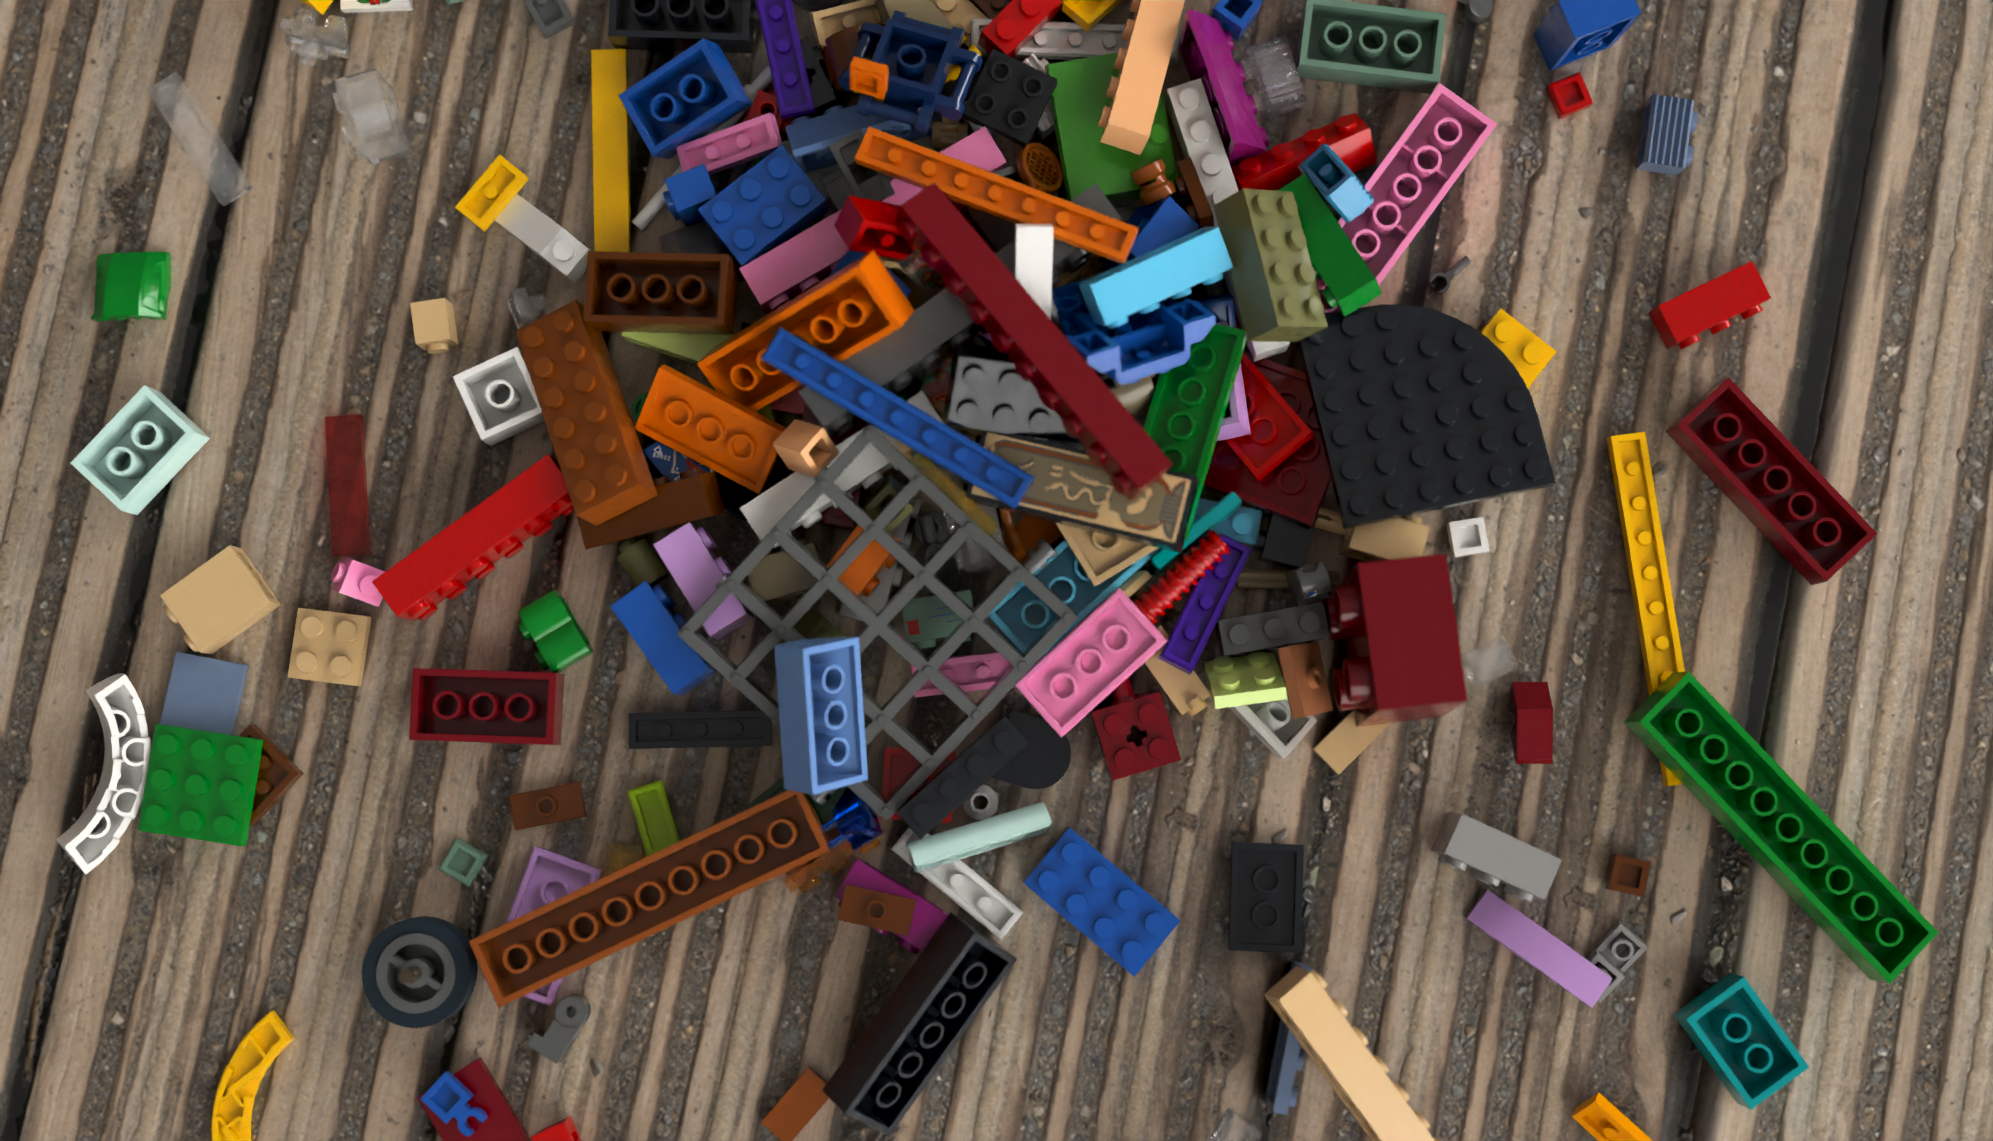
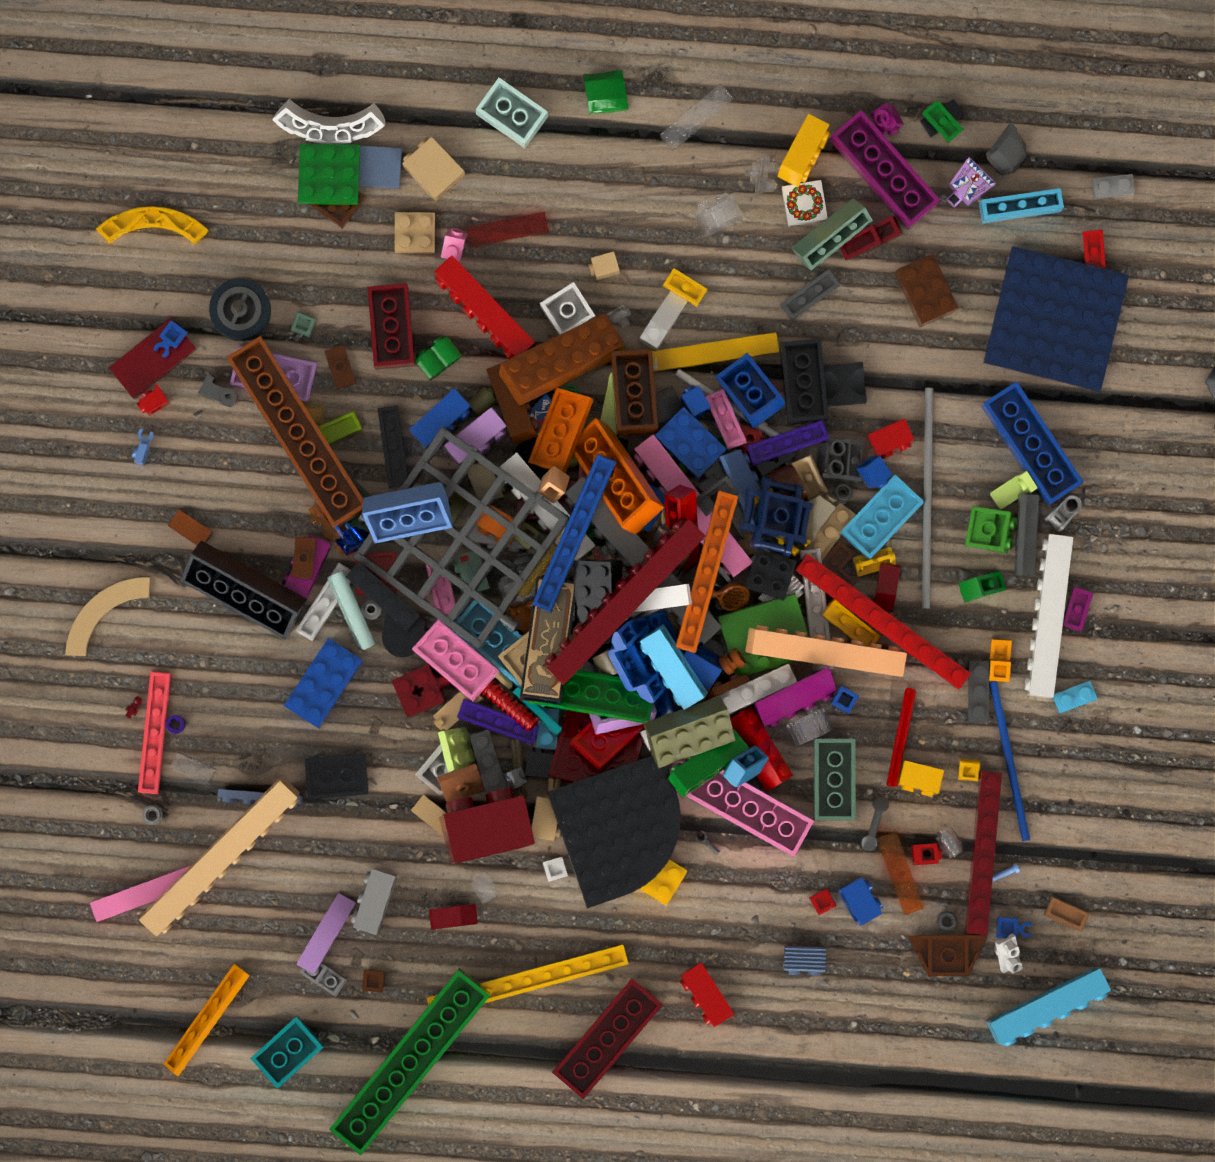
camera: 80 degrees right, 0 degrees up
orange tile [849,56,889,99] -> none

